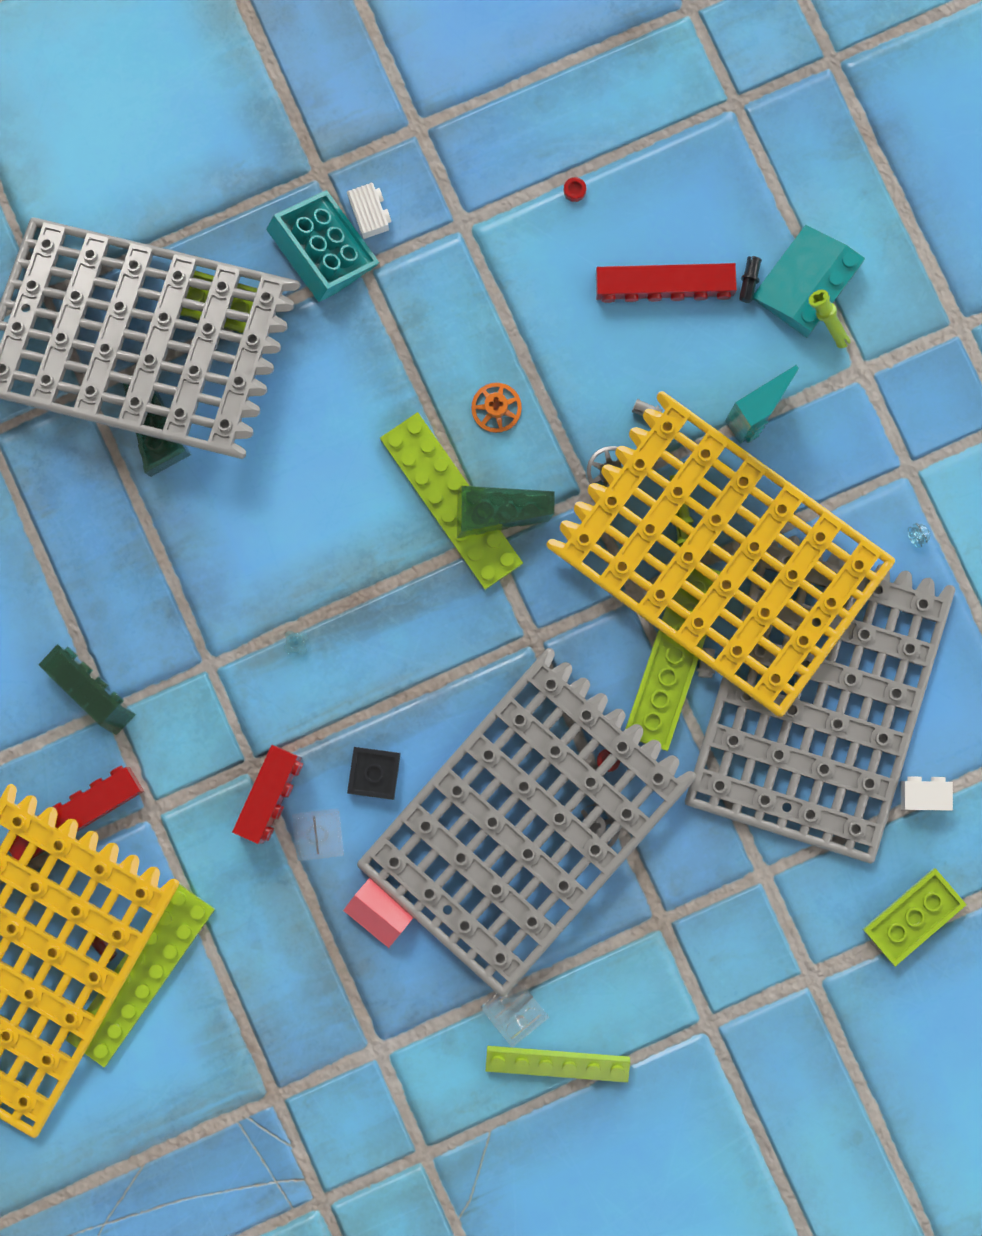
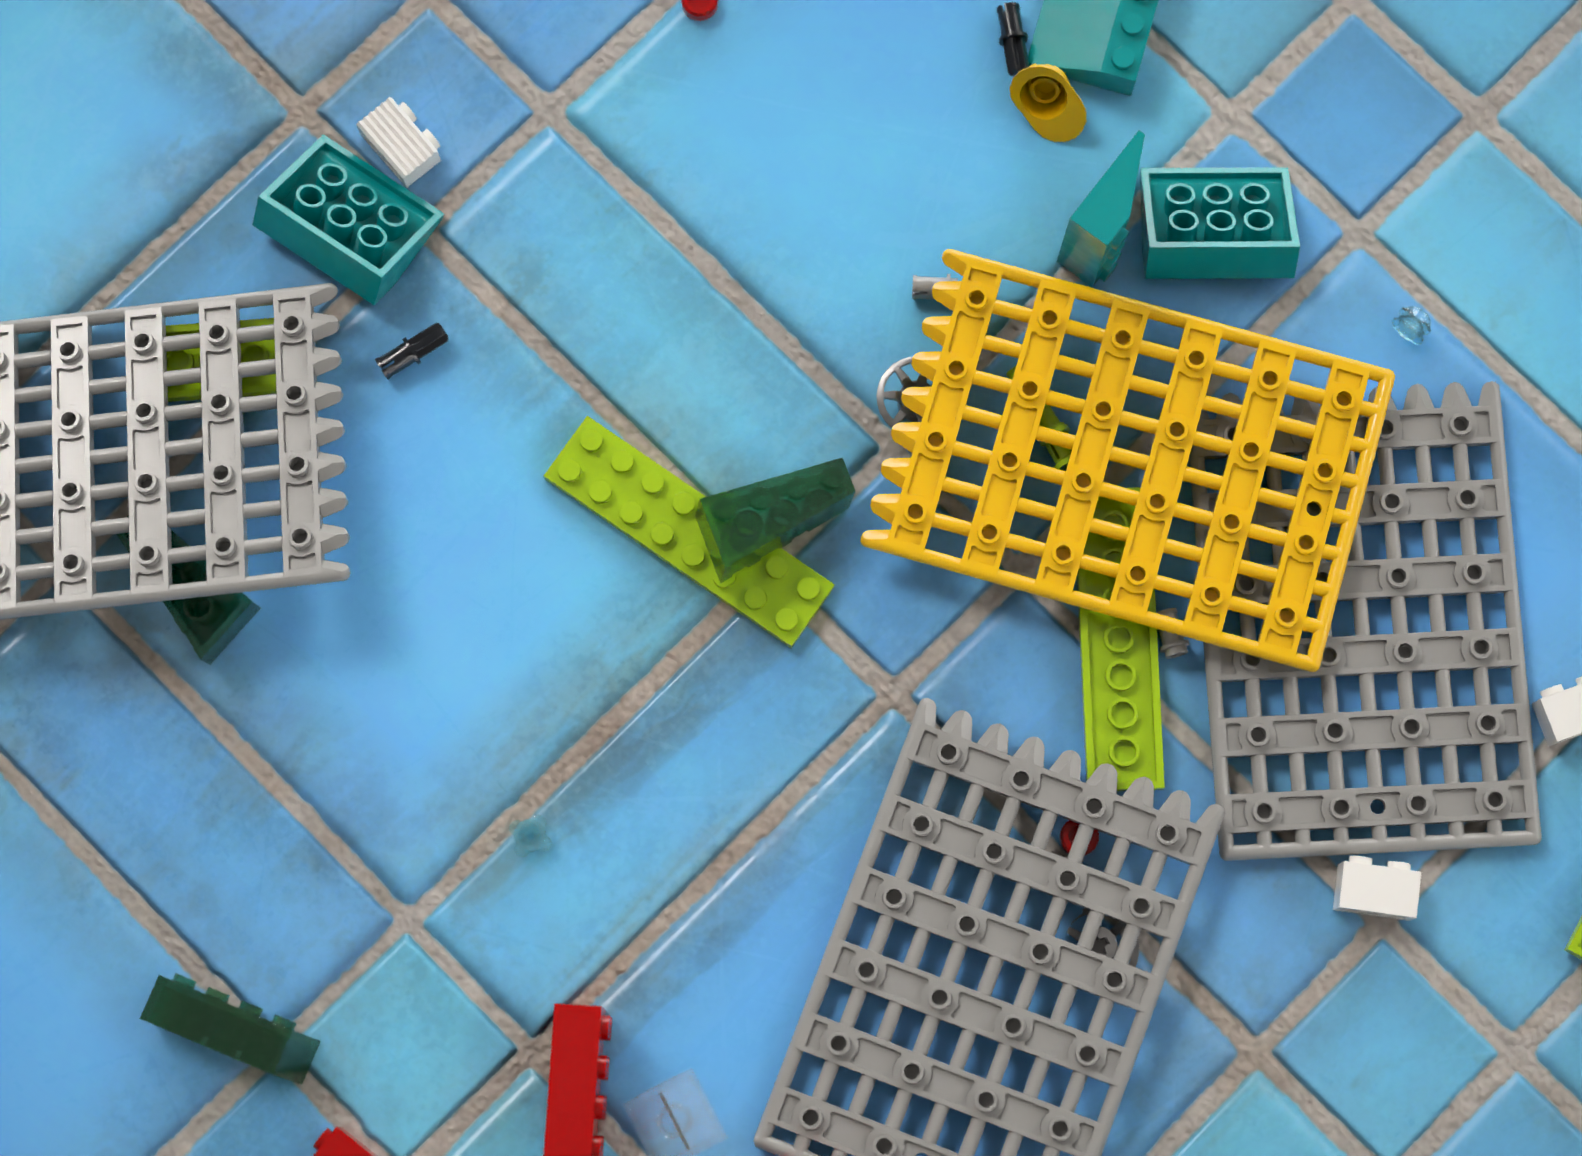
camera: 25 degrees left, 5 degrees down
black plate [347,747,401,800] -> none
orange wheel [471,383,522,433] -> none
red brick [596,263,737,303] -> none
lime pin [809,290,851,348] -> none
none -> black axle [375,323,449,379]
none -> yellow piece [1010,63,1087,142]
none -> teal slope [1140,167,1300,279]
none -> white brick [1333,856,1421,921]

